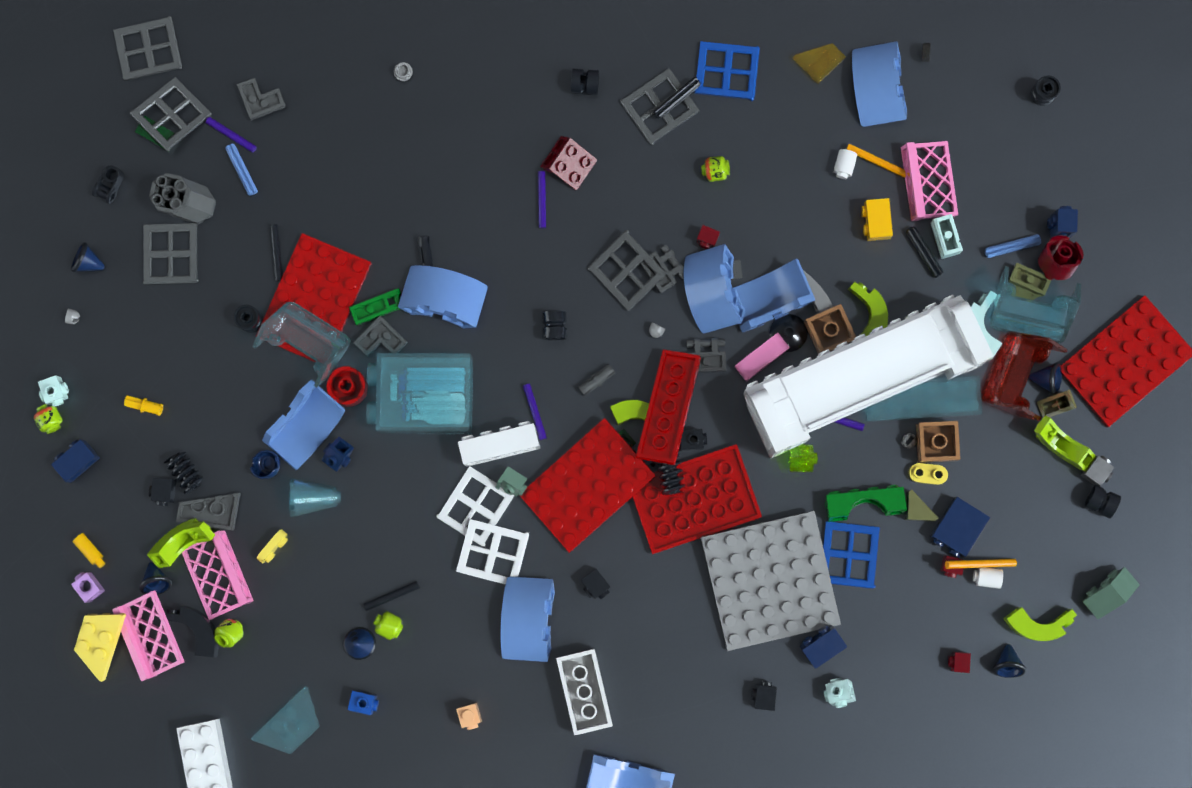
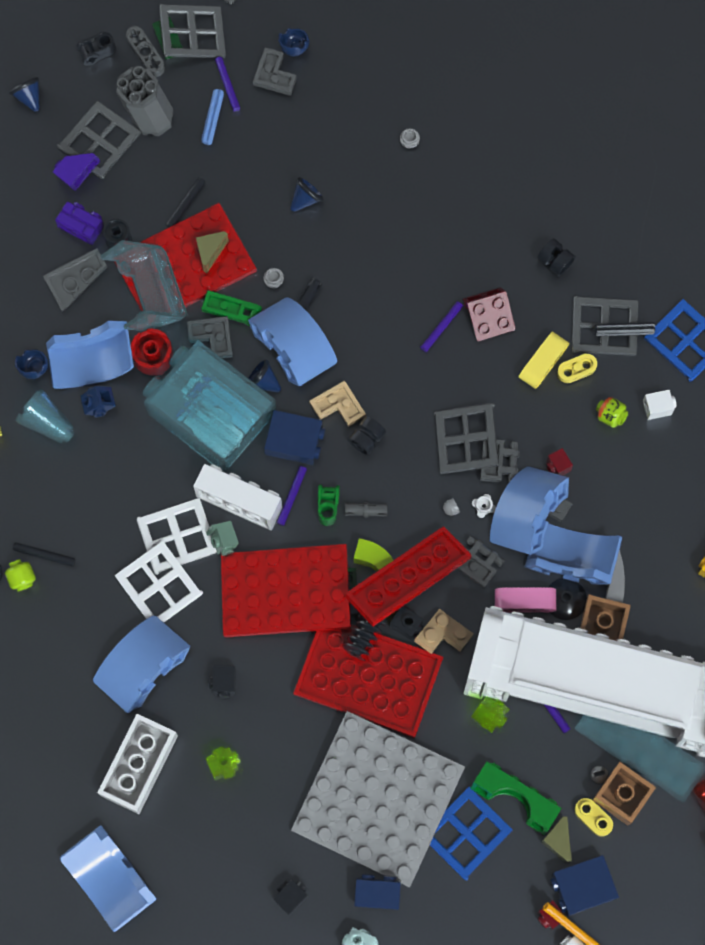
camera: 30 degrees right, 10 degrees down
light nougat brick [456,702,482,730] -> none
lime arch [848,282,888,336] -> none
none -> dark grey wing [43,249,107,313]
none -> dark purple slope [53,153,100,191]
none -> dark purple brick [55,202,104,245]
none -> dark grey beam [126,26,165,77]
none -> olive slope [196,231,229,273]
none -> clear neon green brick [205,746,241,781]
none -> dark blue hat [246,360,281,393]
none -> light grey plate [264,268,284,288]
none -> dark blue brick [264,410,326,465]
none -> dark blue hair [278,28,309,57]
none -> dark blue hat [290,177,323,212]
none -> tan plate [309,381,366,427]
none -> green piece [318,484,340,526]
none -> tan plate [414,609,474,654]
none -> white plate [472,494,496,518]
none -> light yellow beam [519,331,570,389]
none -> light yellow plate [557,354,597,383]
none -> white brick [643,390,676,420]

